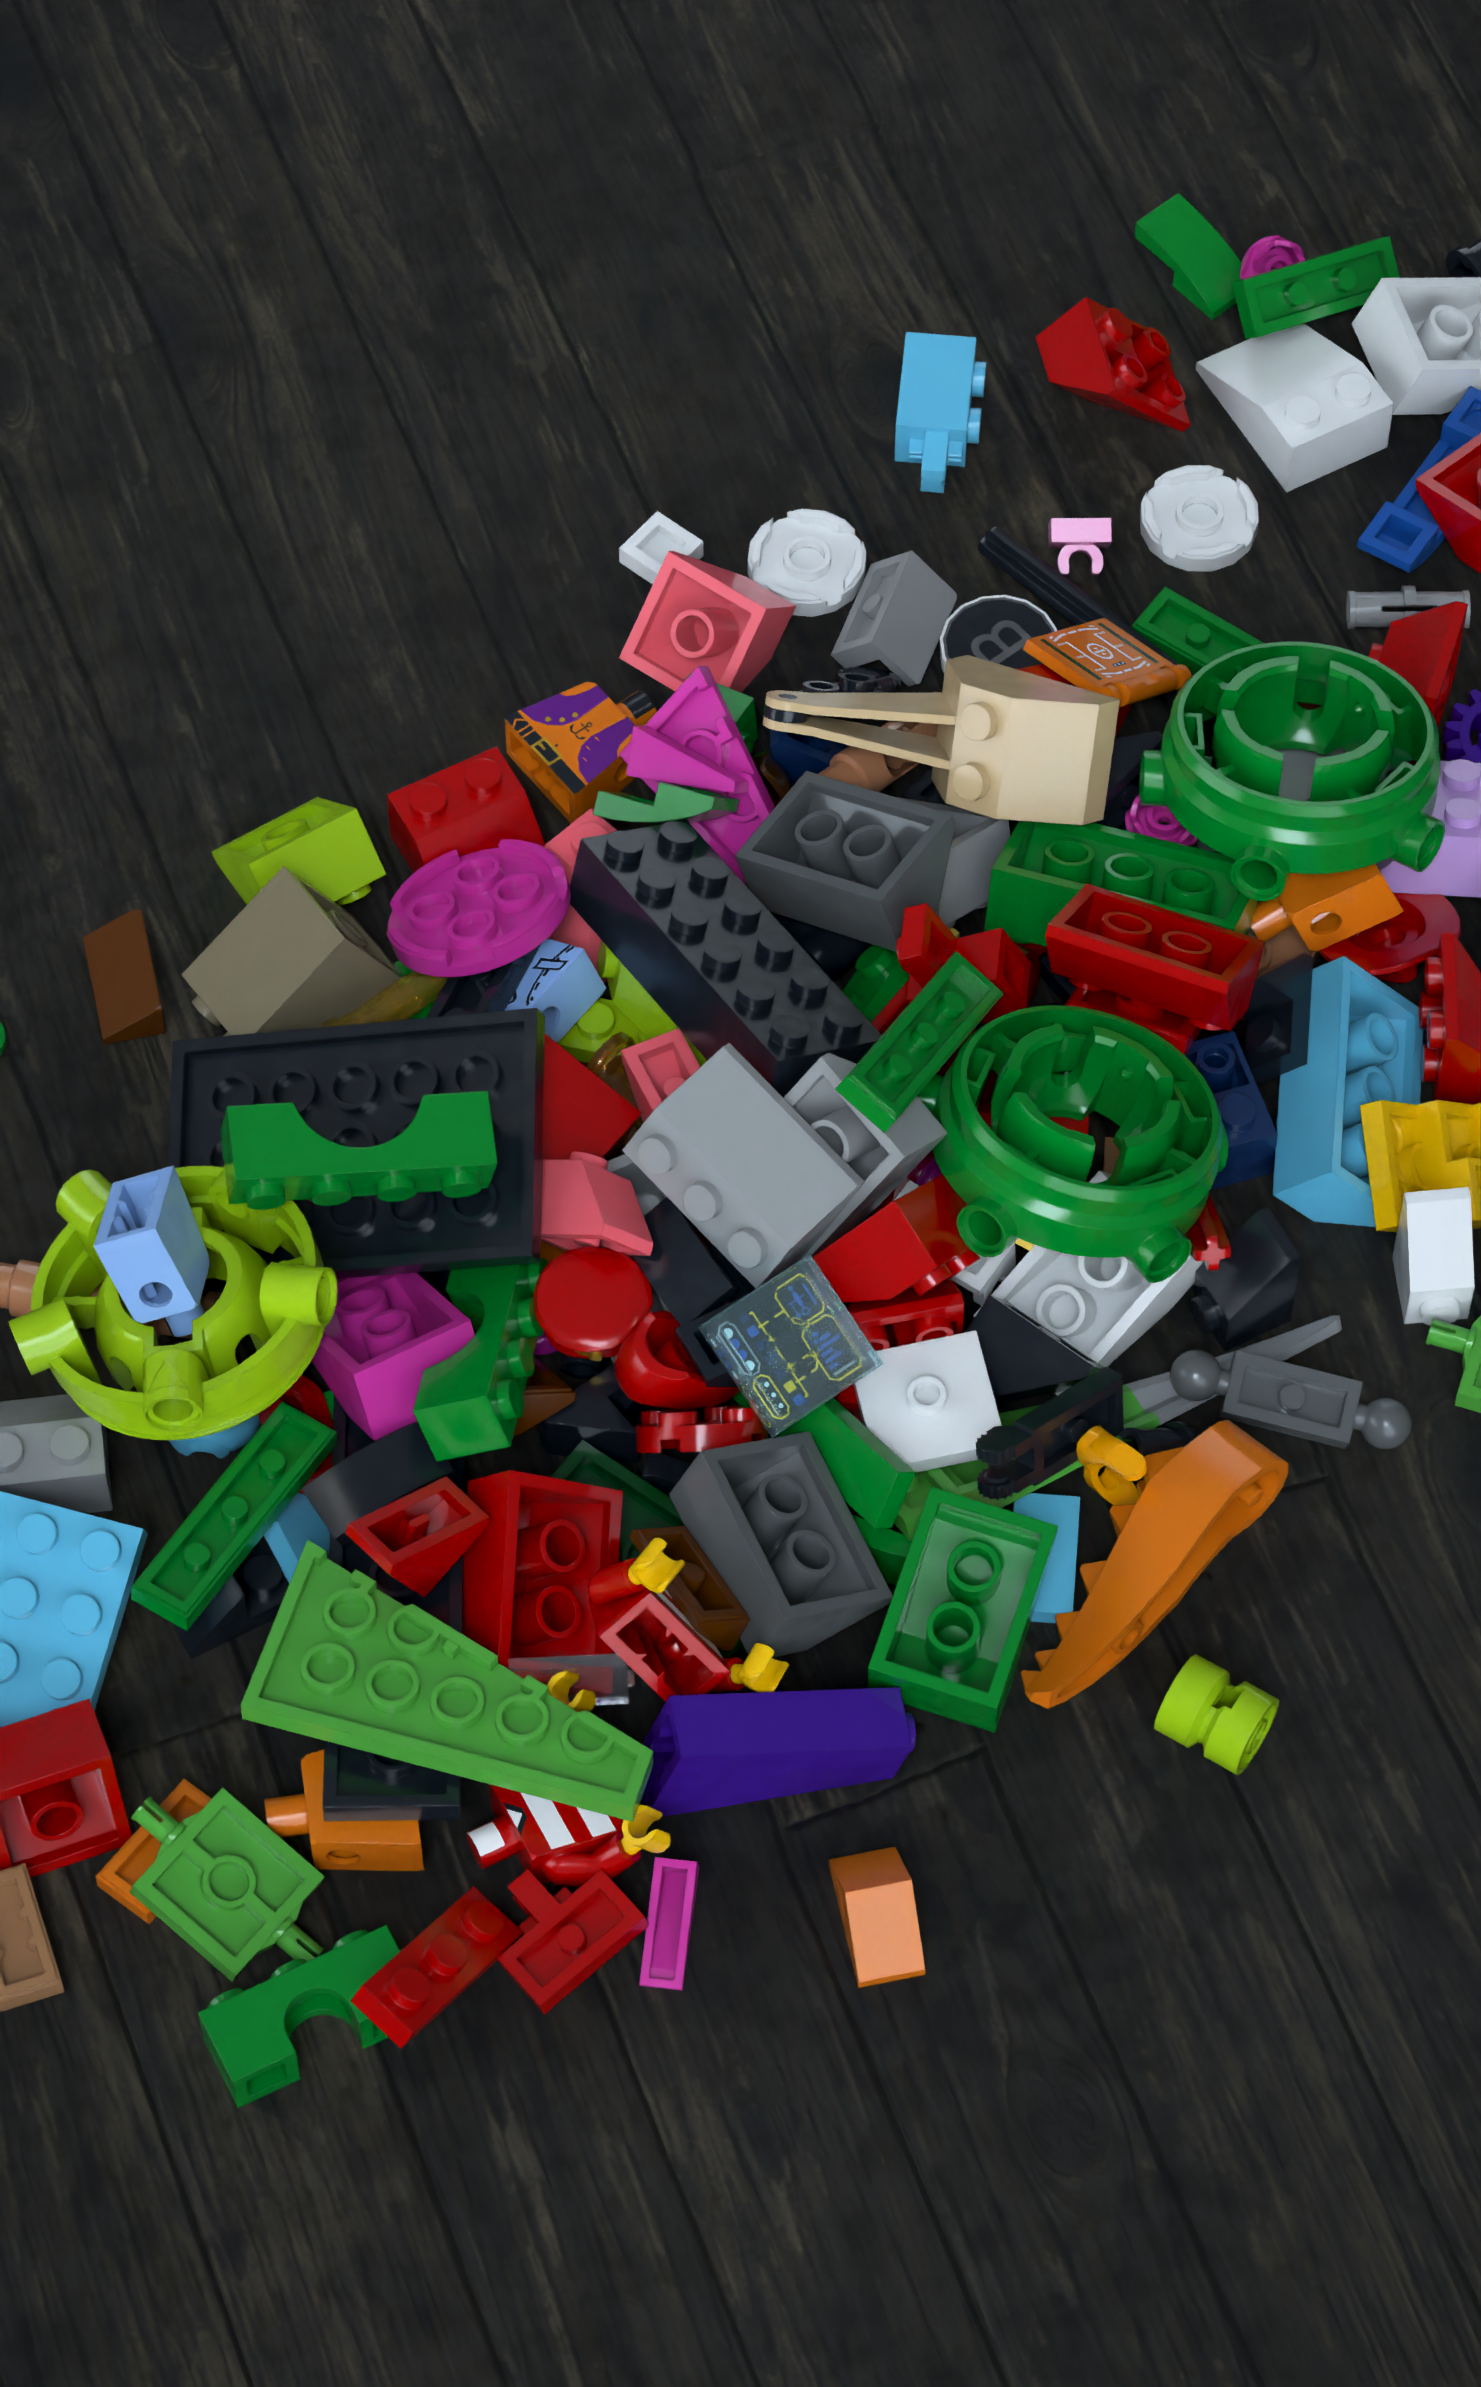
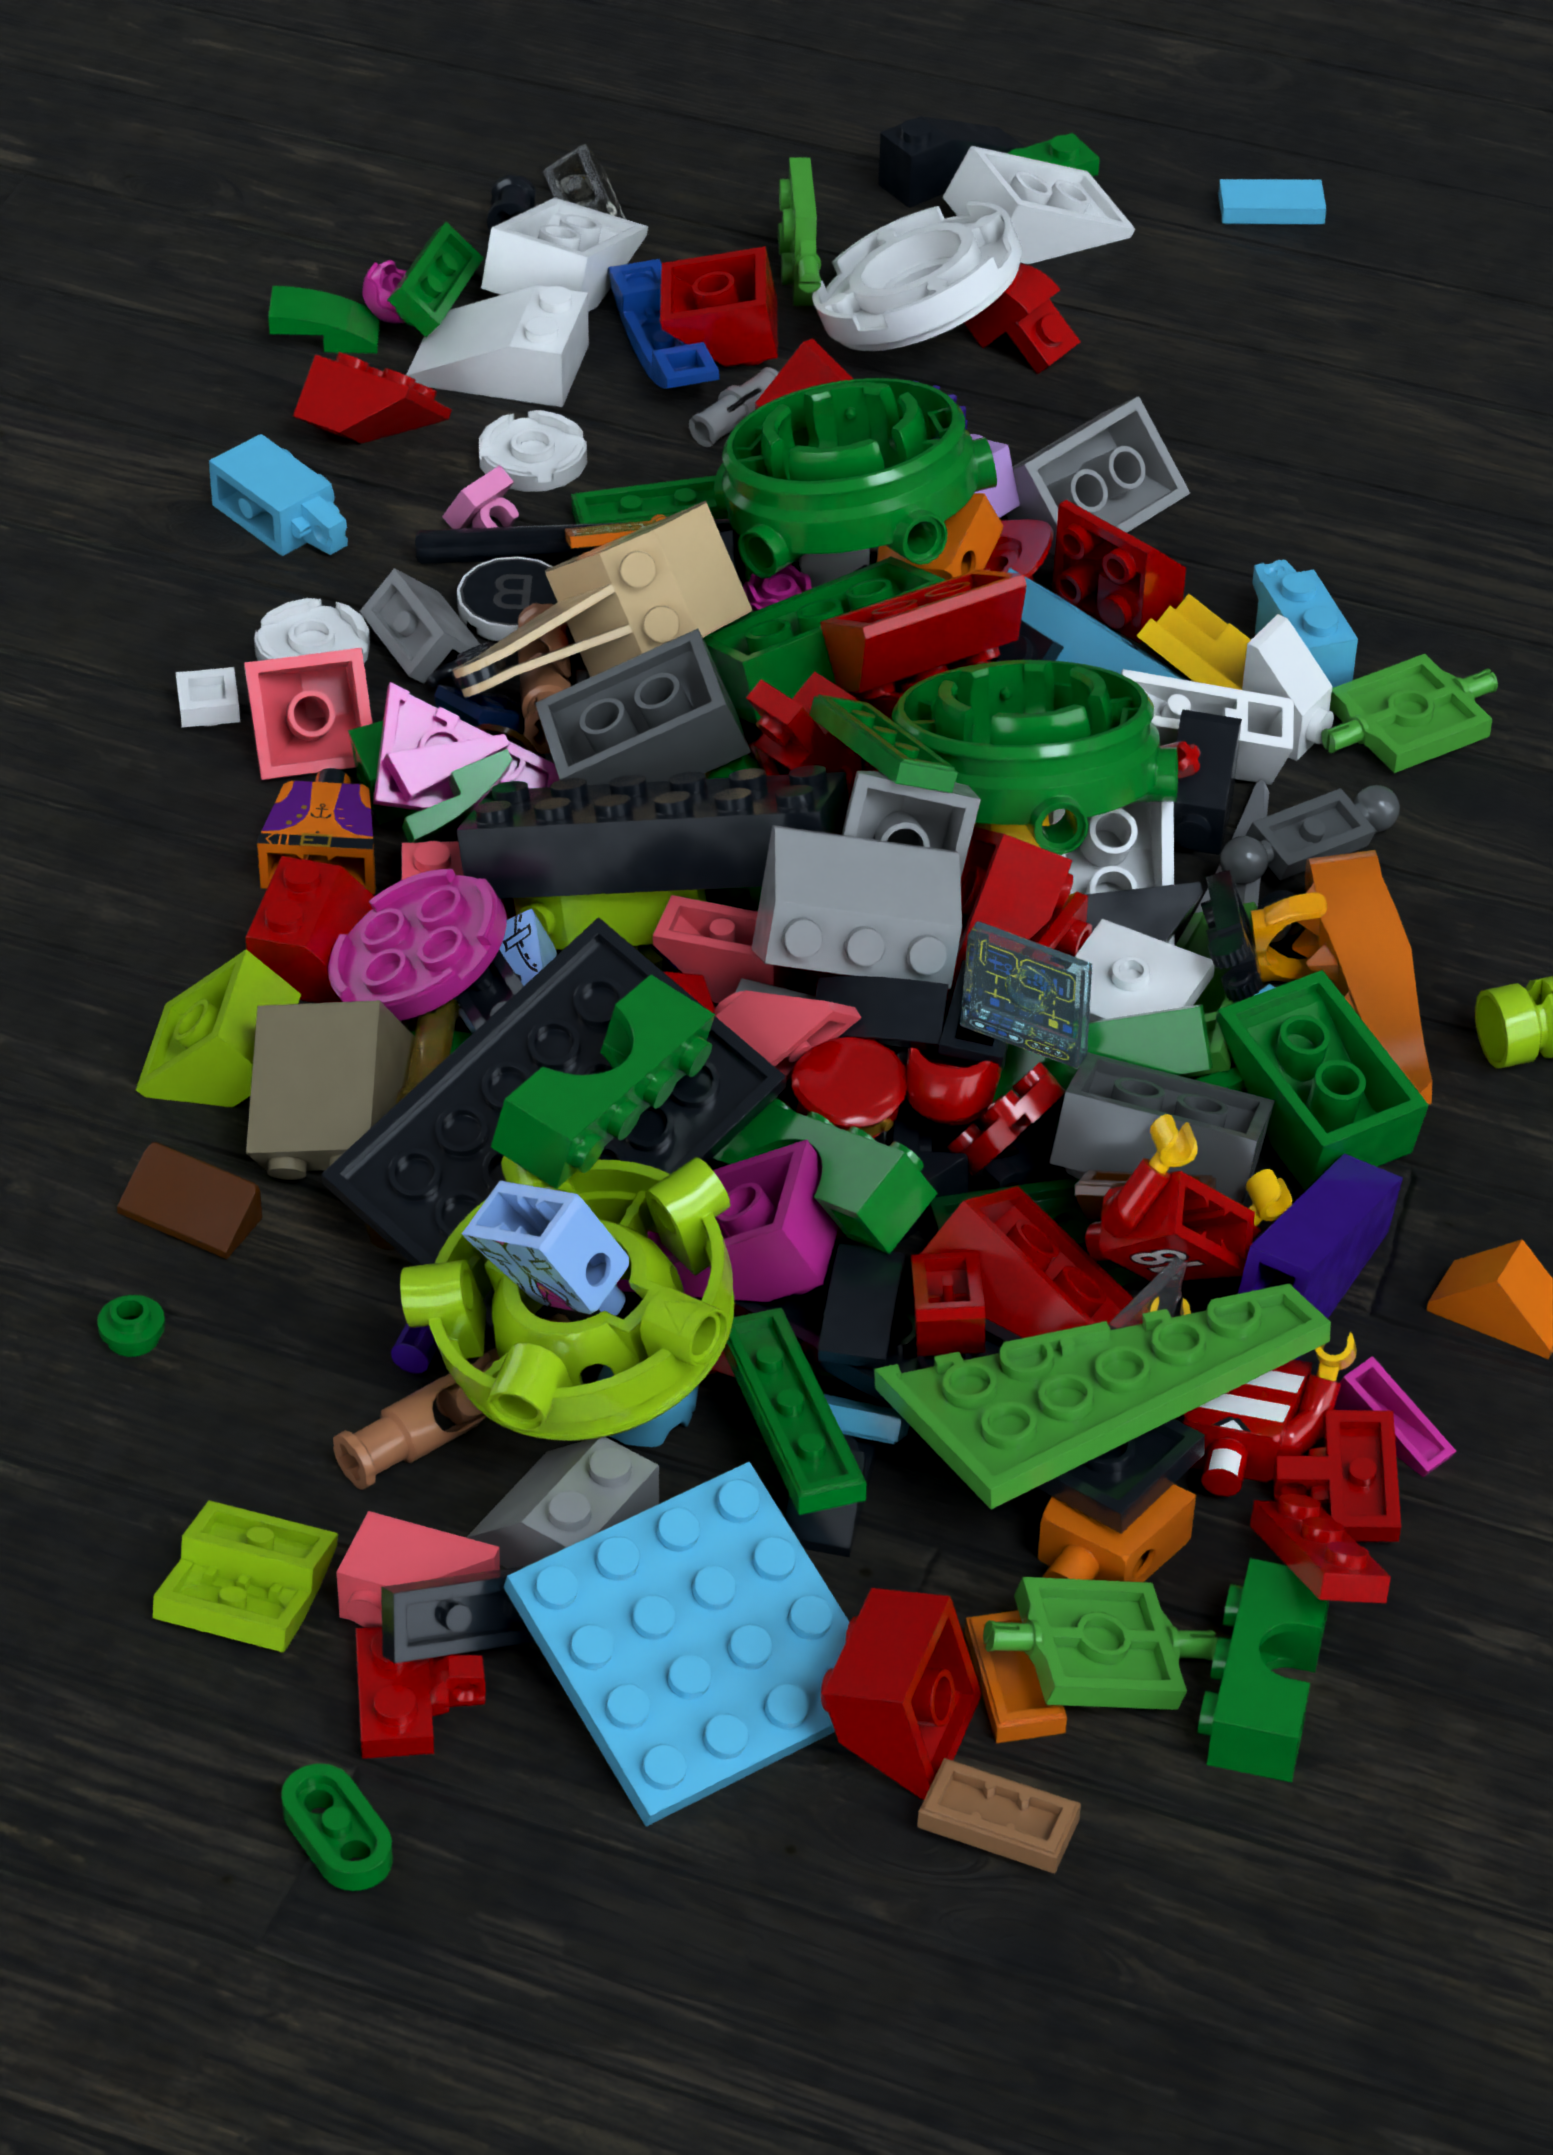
camera: 50 degrees left, 15 degrees down
none -> white slope [1121,669,1294,785]

